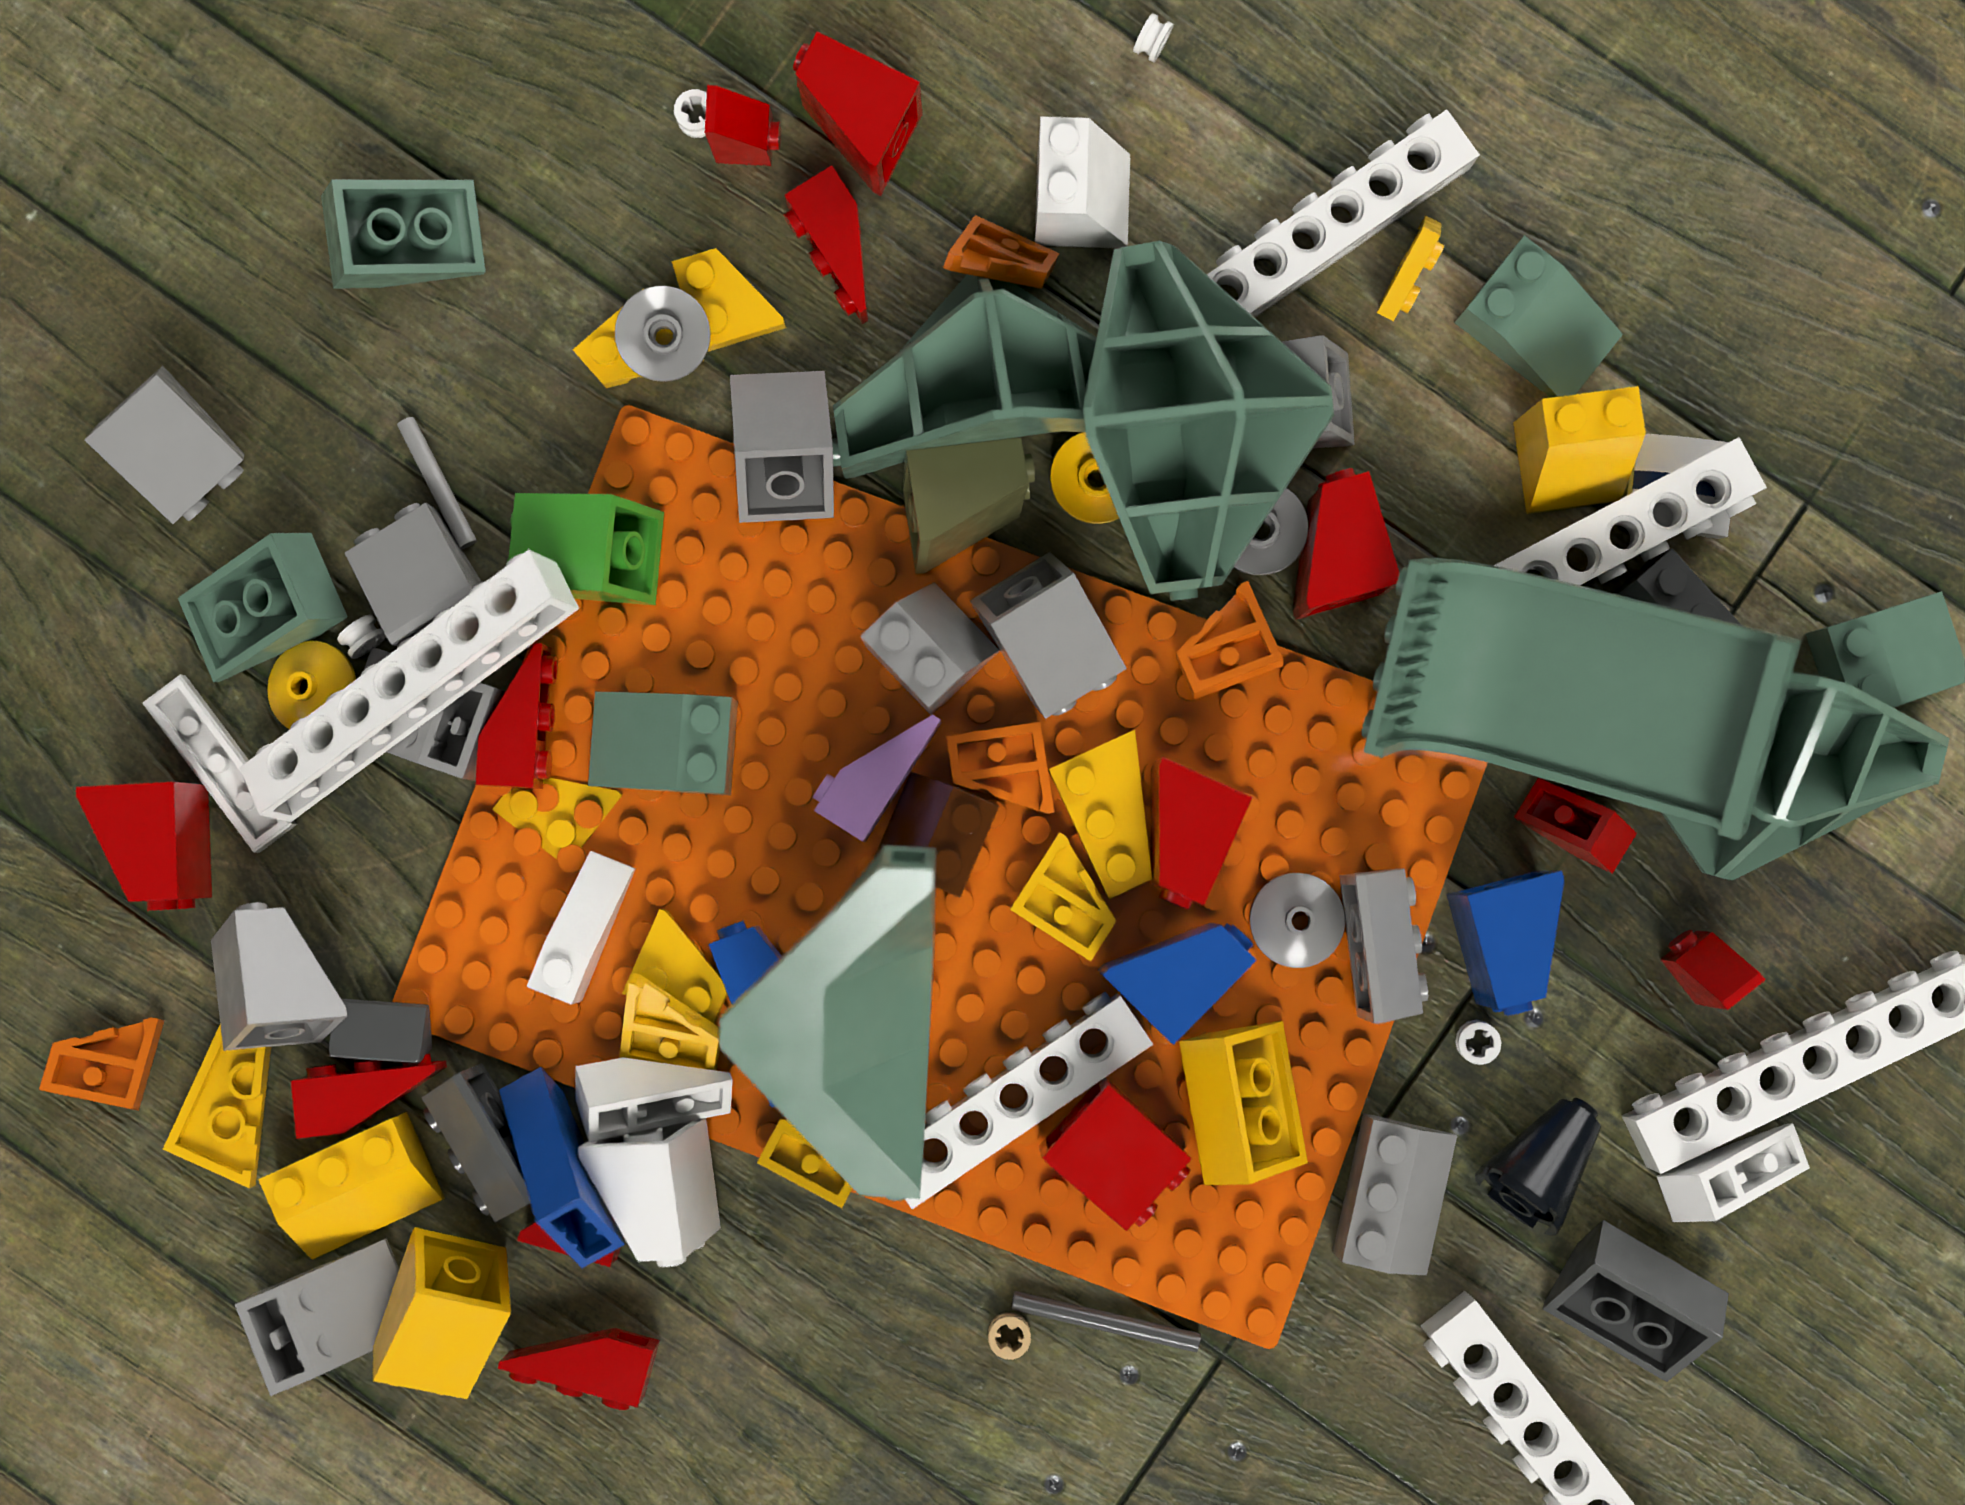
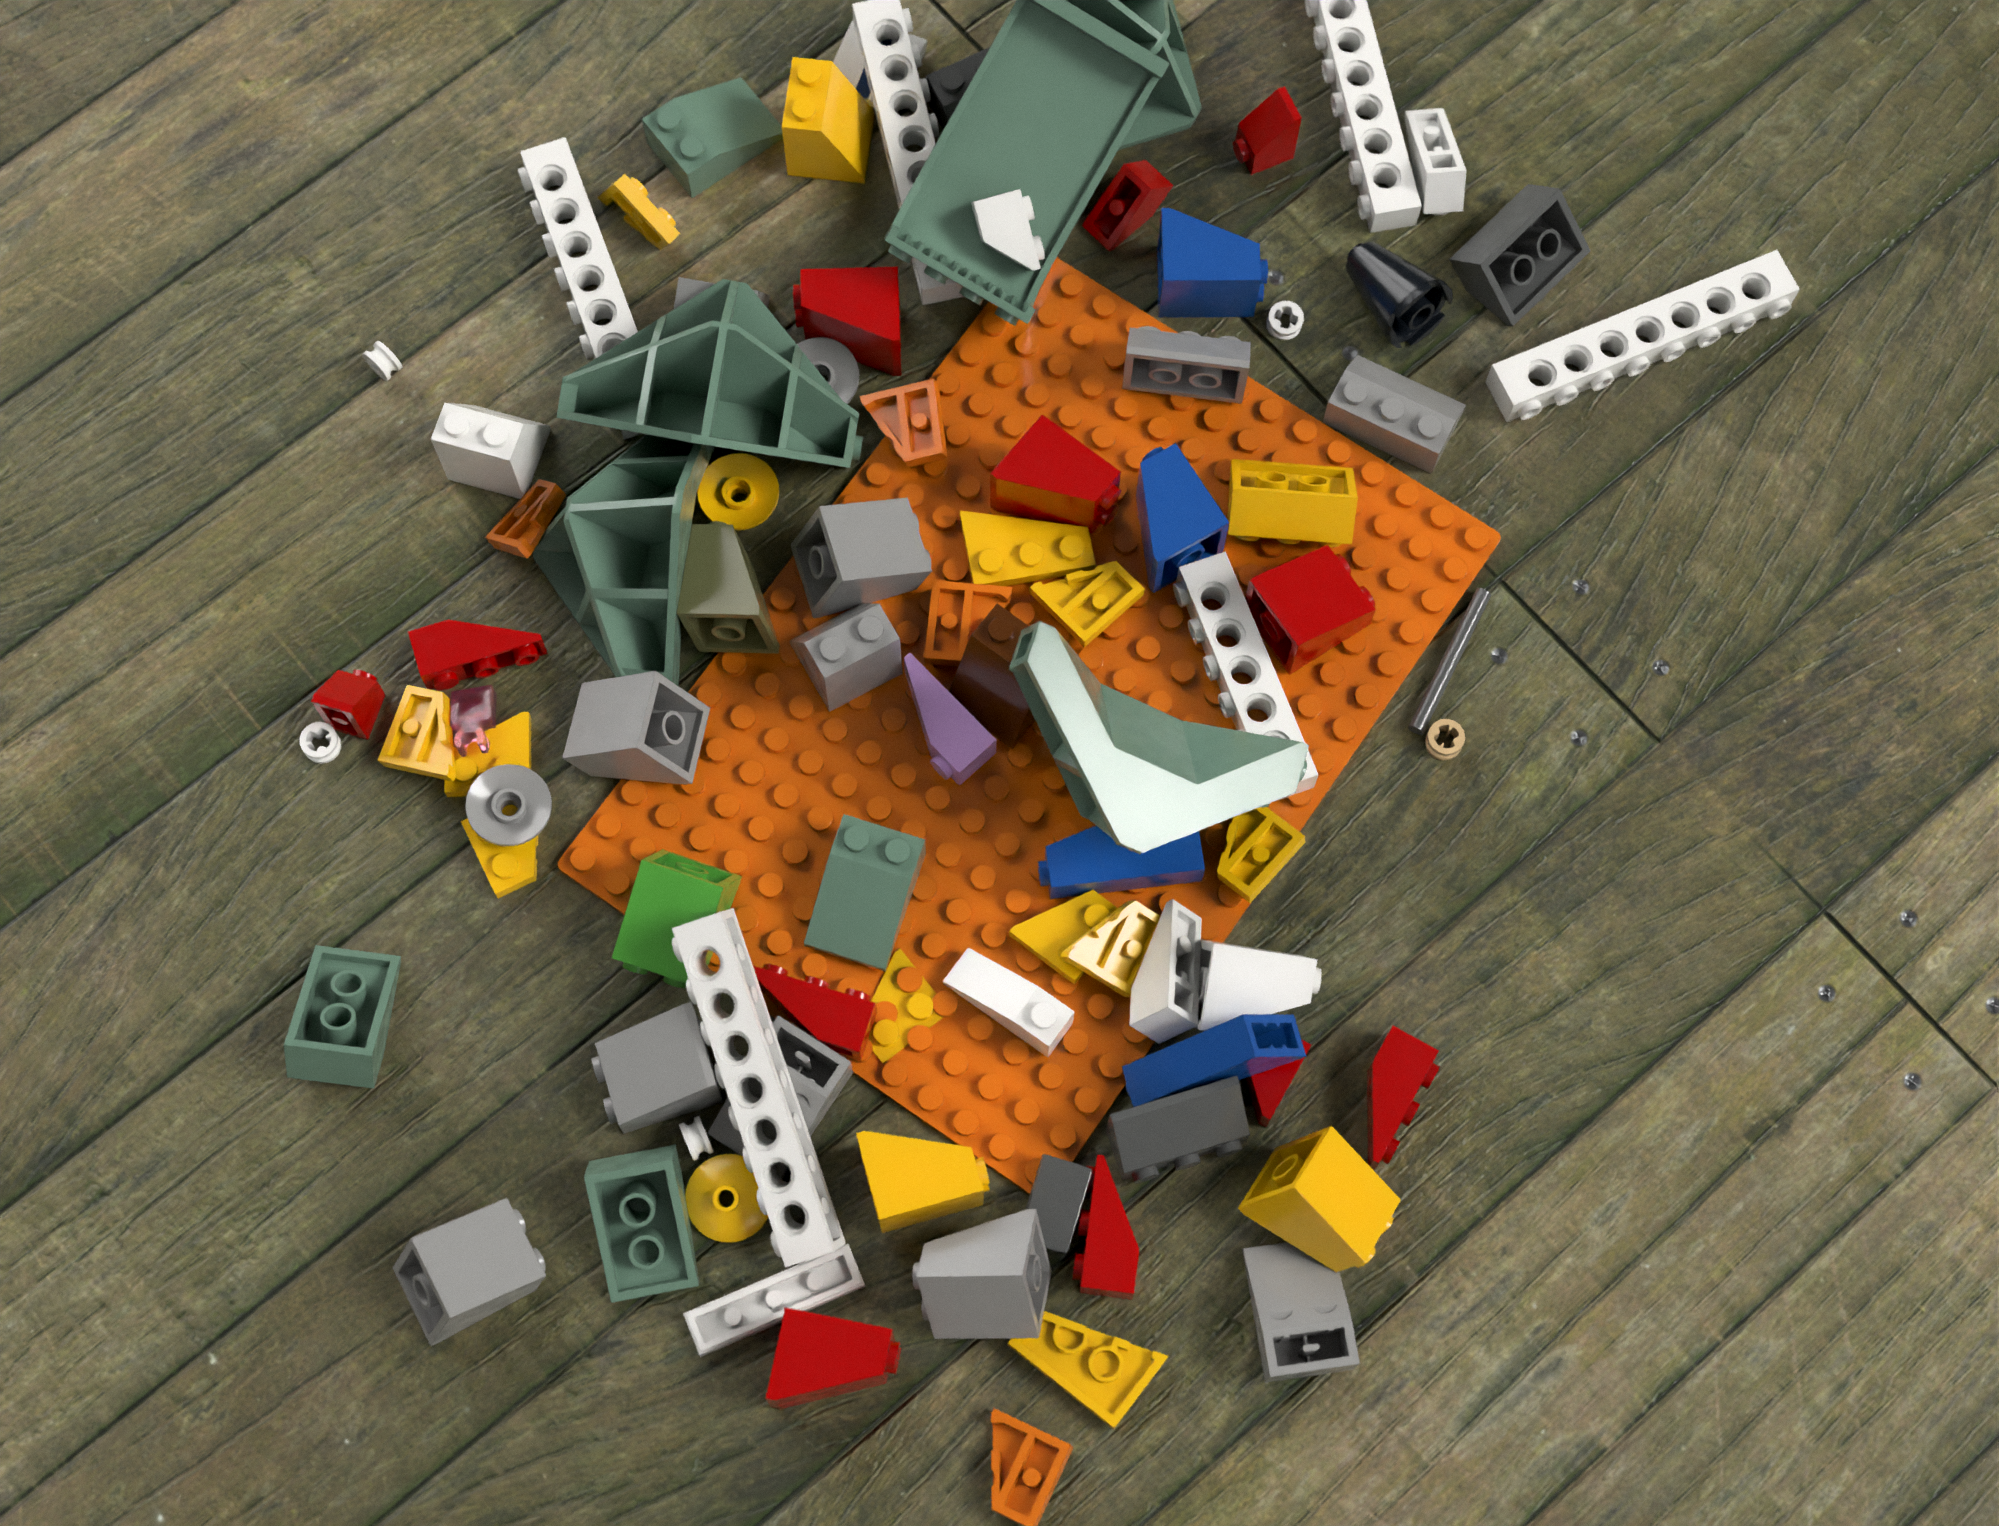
camera: 75 degrees left, 15 degrees down
yellow slope [258,1112,445,1260] -> none
light grey bar [397,417,477,549] -> none
red slope [793,31,922,196] -> none
light grey dish [1250,873,1345,968] -> none
none -> yellow wing [377,685,456,782]
none -> clear pink plate [450,685,497,757]
none -> yellow slope [856,1131,990,1233]
none -> white slope [971,189,1045,271]

